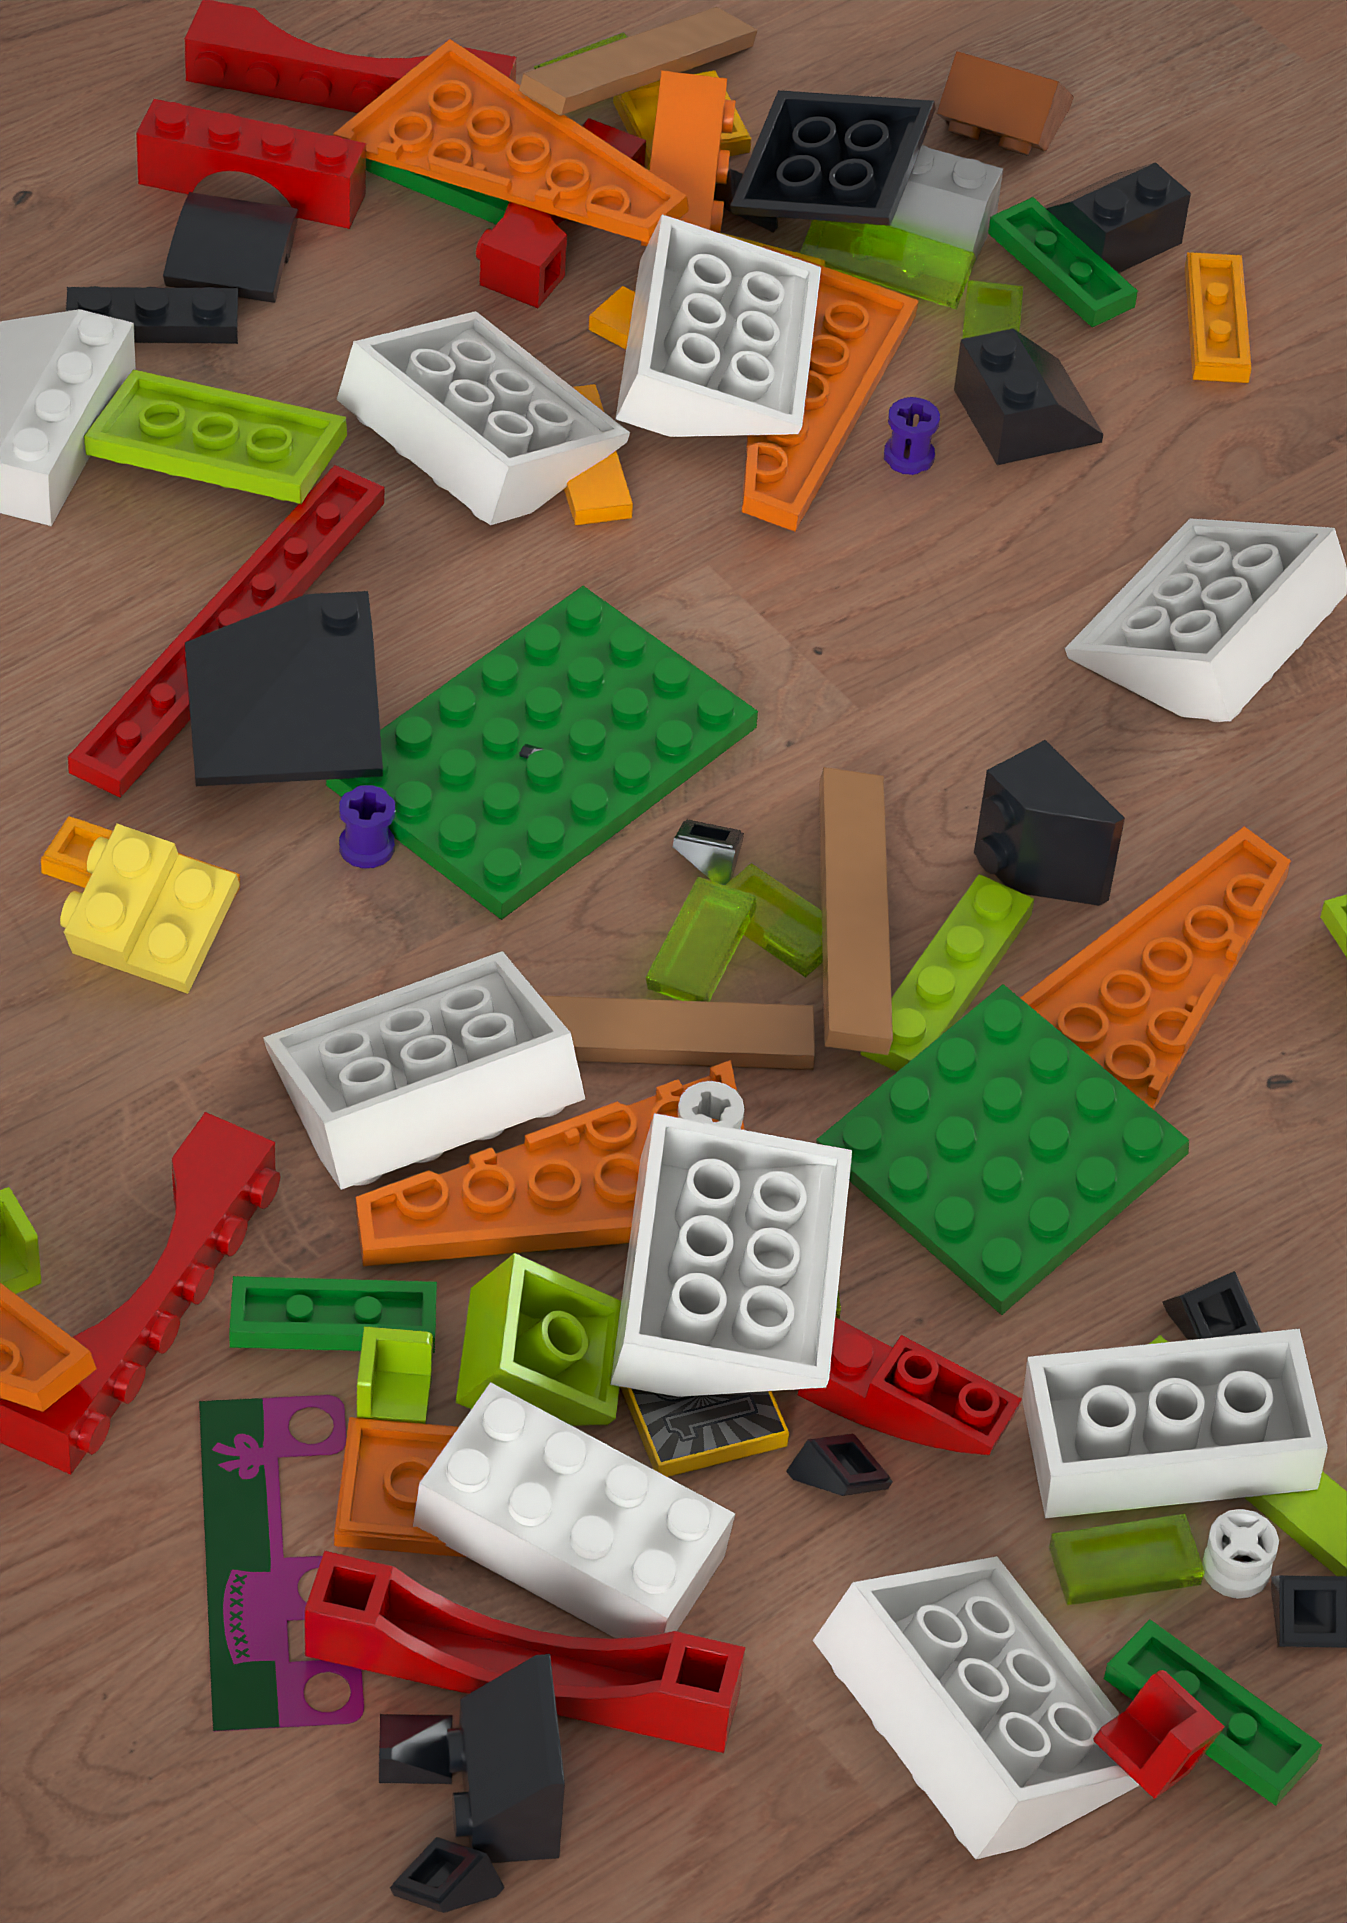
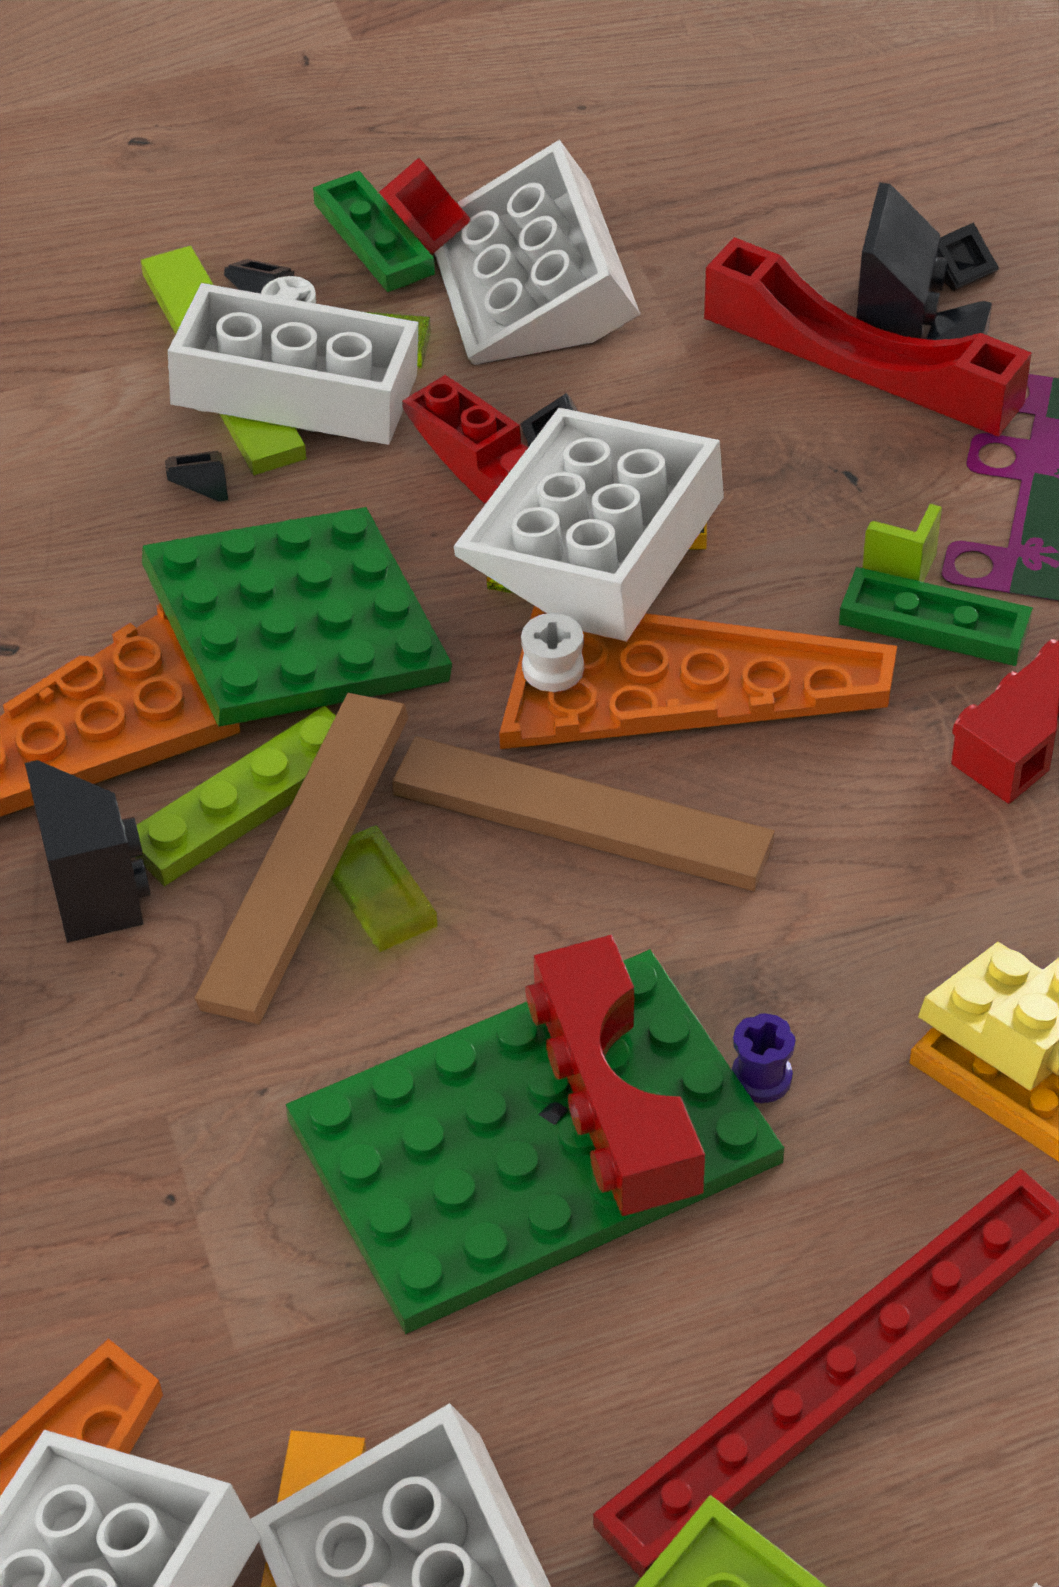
camera: 155 degrees left, 0 degrees up
black slope [185,591,383,787] -> none
white slope [263,951,585,1190] -> none
orange tile [334,1417,466,1557] -> none
white brick [413,1382,735,1638] -> none
lime slope [455,1253,621,1426] -> none
clear neon green tile [646,877,757,1002] -> none
slope [673,819,744,888] -> none
none -> red arch [525,934,705,1216]

